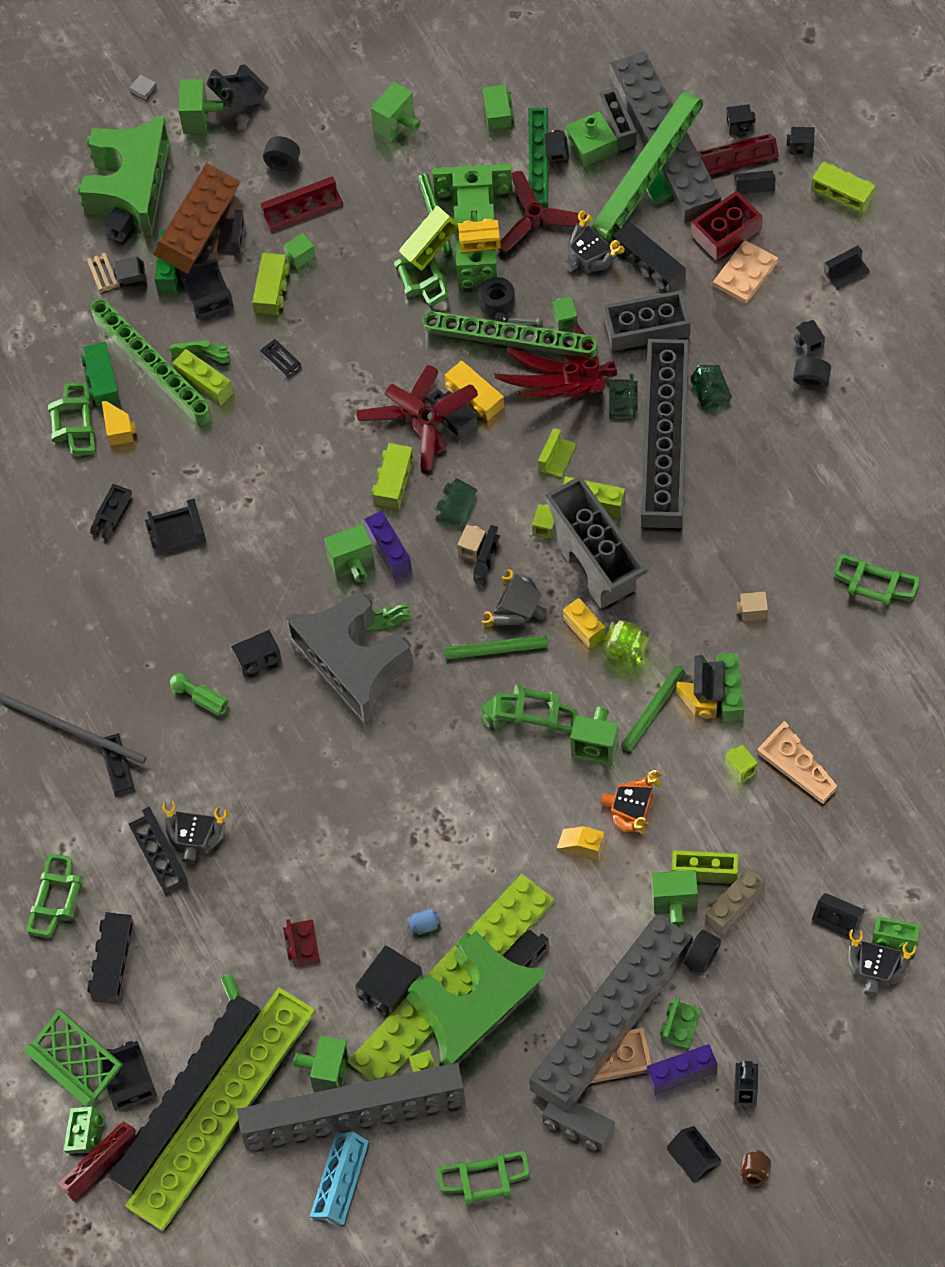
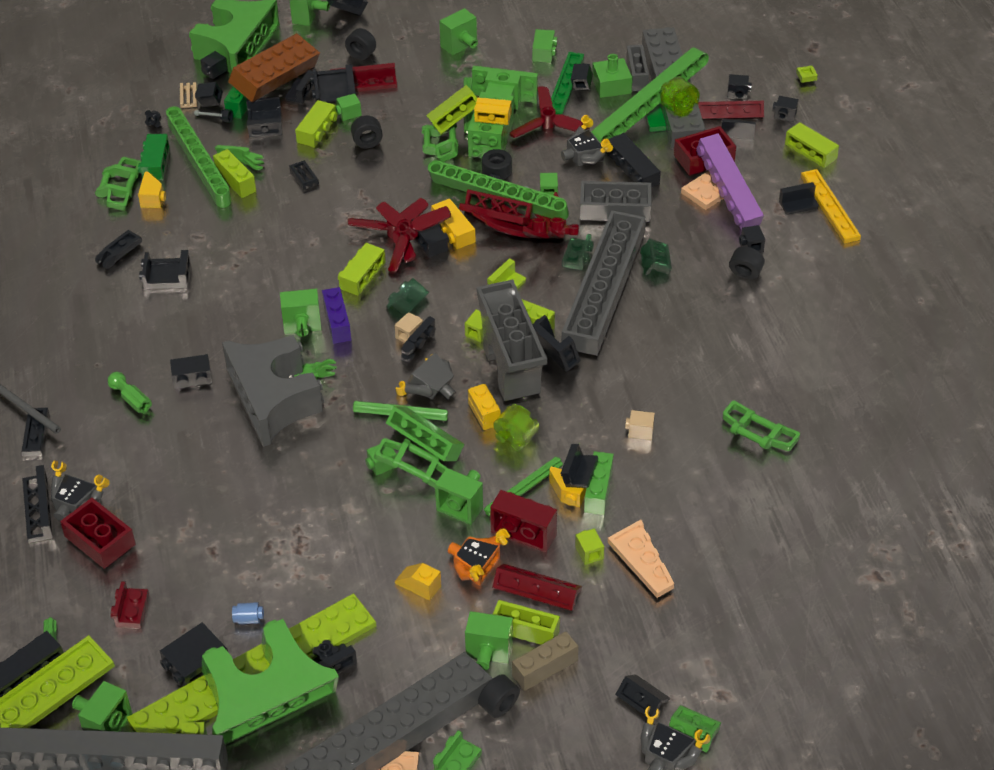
camera: 10 degrees right, 15 degrees down
none -> dark red brick [60,498,136,569]
none -> black plate [145,110,161,127]
none -> hinge [194,109,233,123]
none -> black panel [310,64,356,104]
none -> black plate [312,640,338,661]
none -> black tyre [351,115,383,149]
none -> bright green brick [386,406,465,461]
none -> dark red fence [459,189,533,224]
none -> dark red brick [490,490,557,553]
none -> dark red fence [492,563,582,611]
none -> black panel [532,315,581,372]
none -> clear neon green brick [660,76,700,117]
none -> medium lavender brick [697,133,764,231]
none -> lime plate [796,65,818,83]
none -> yellow tile [801,169,861,244]

